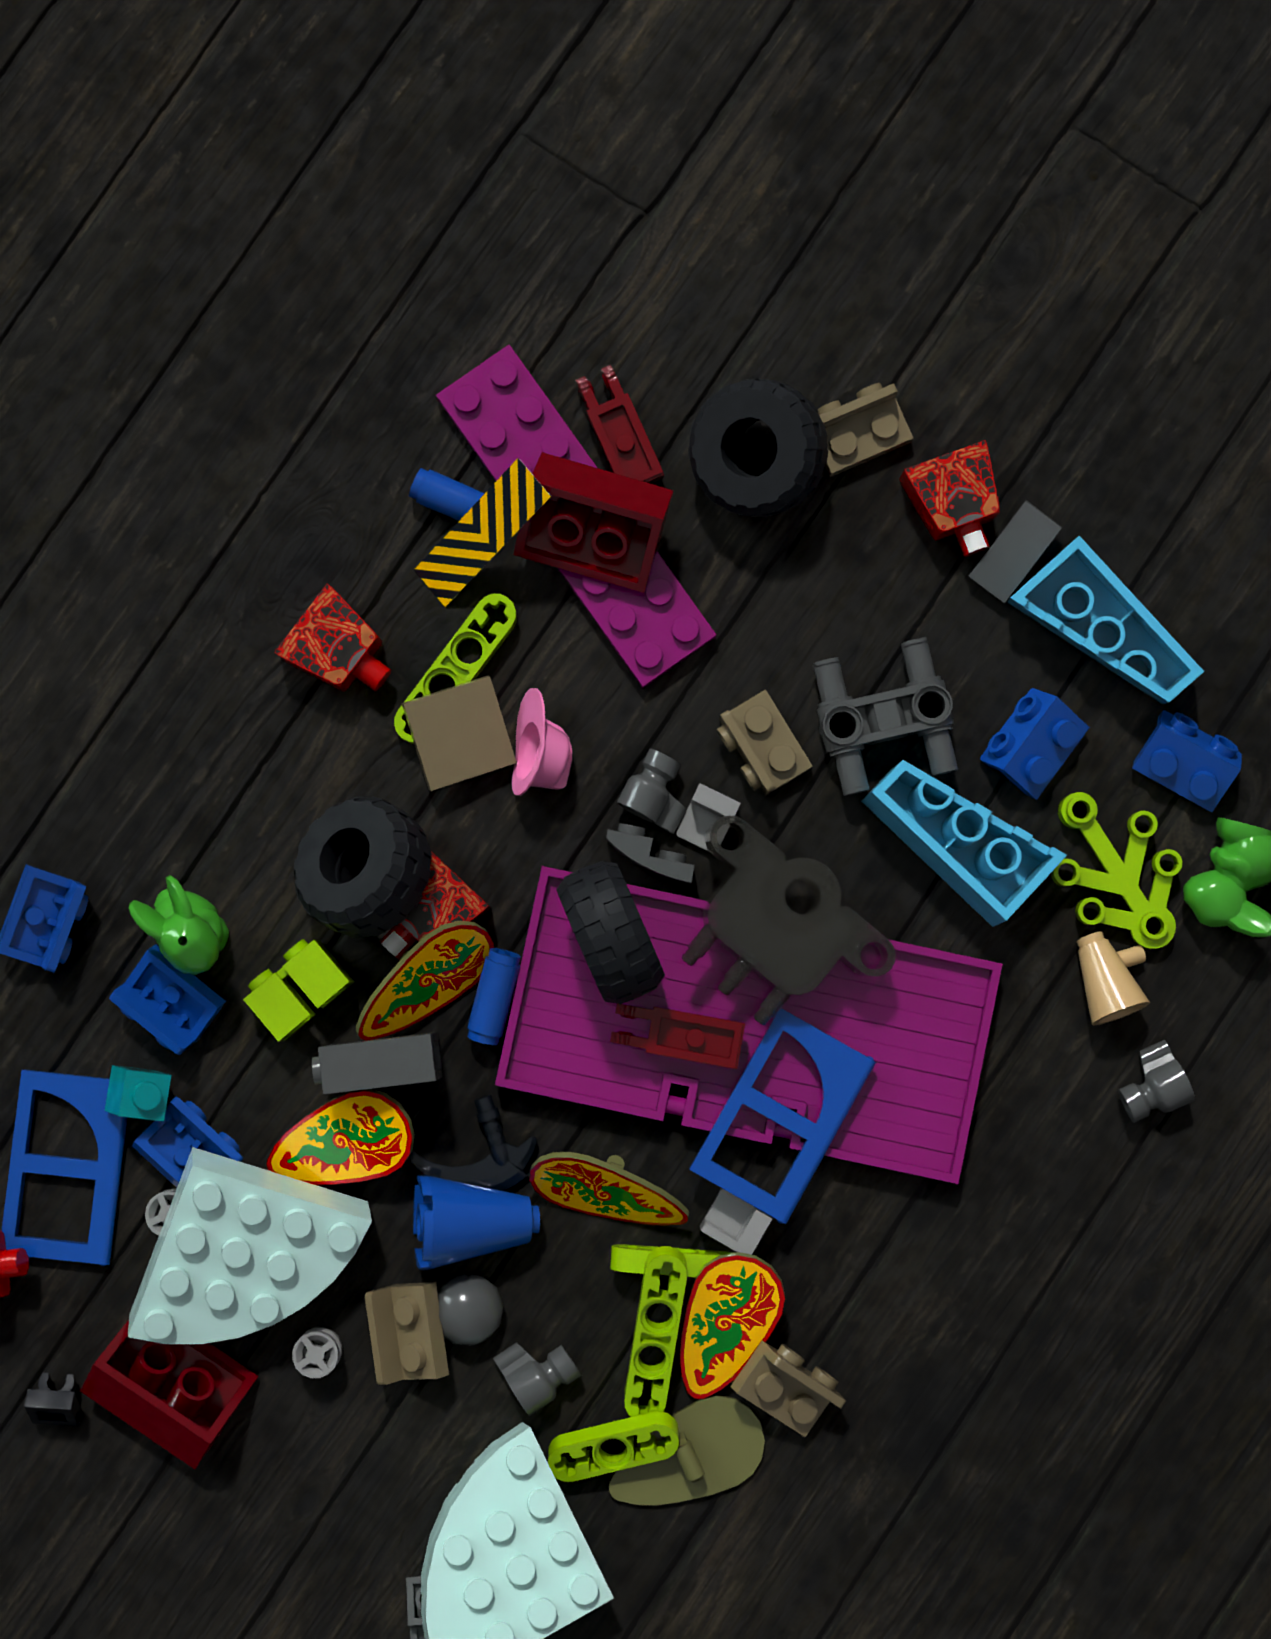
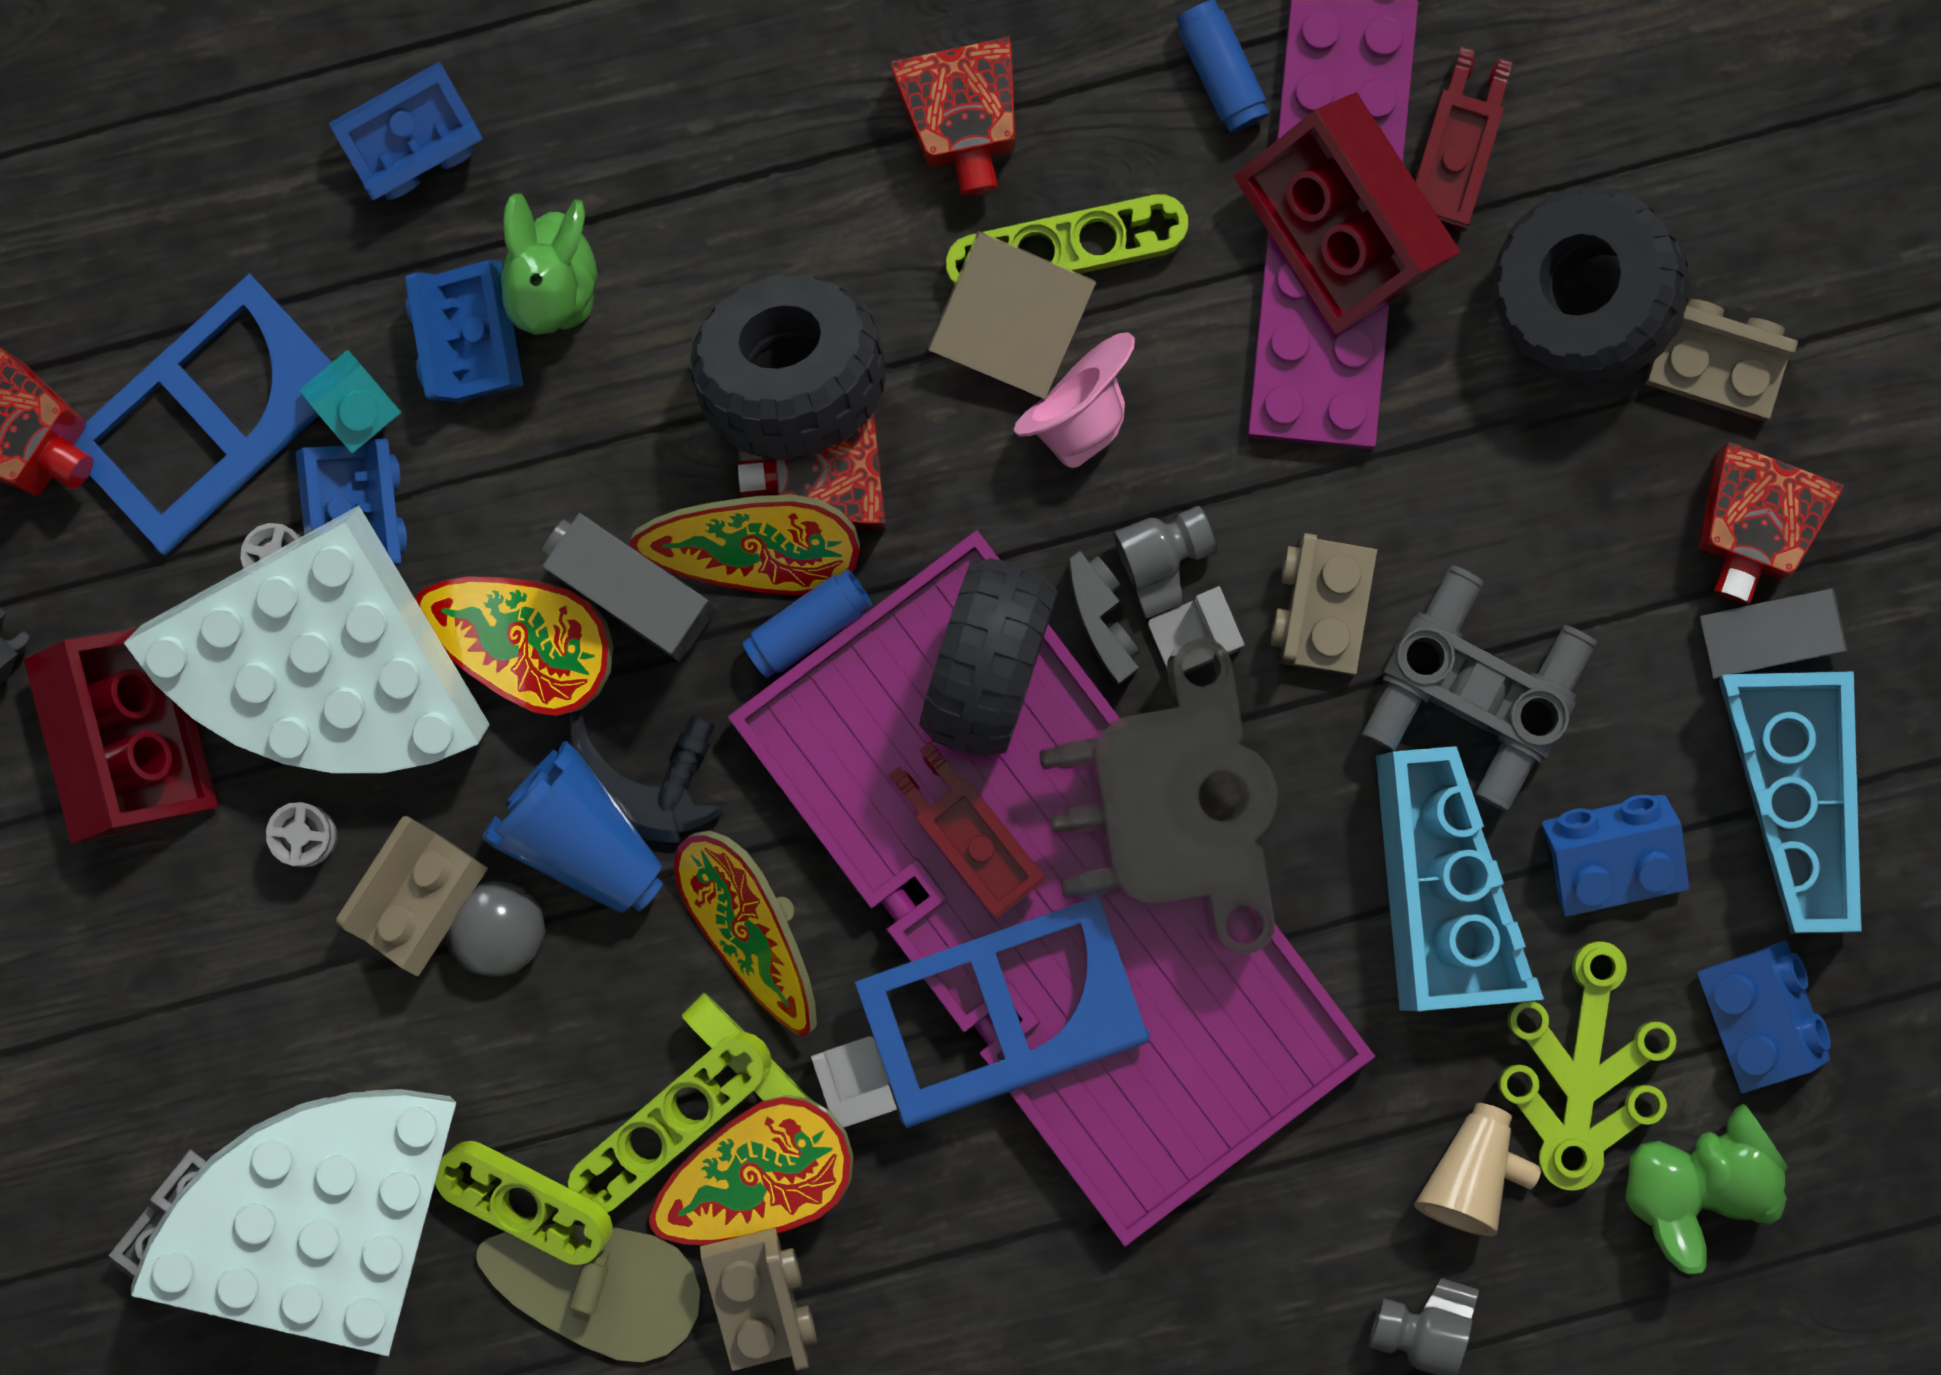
camera: 45 degrees right, 0 degrees up
lime piece [243,939,354,1042] -> none
sticker [414,458,551,607] -> none
dark grey piece [493,1342,582,1416] -> none

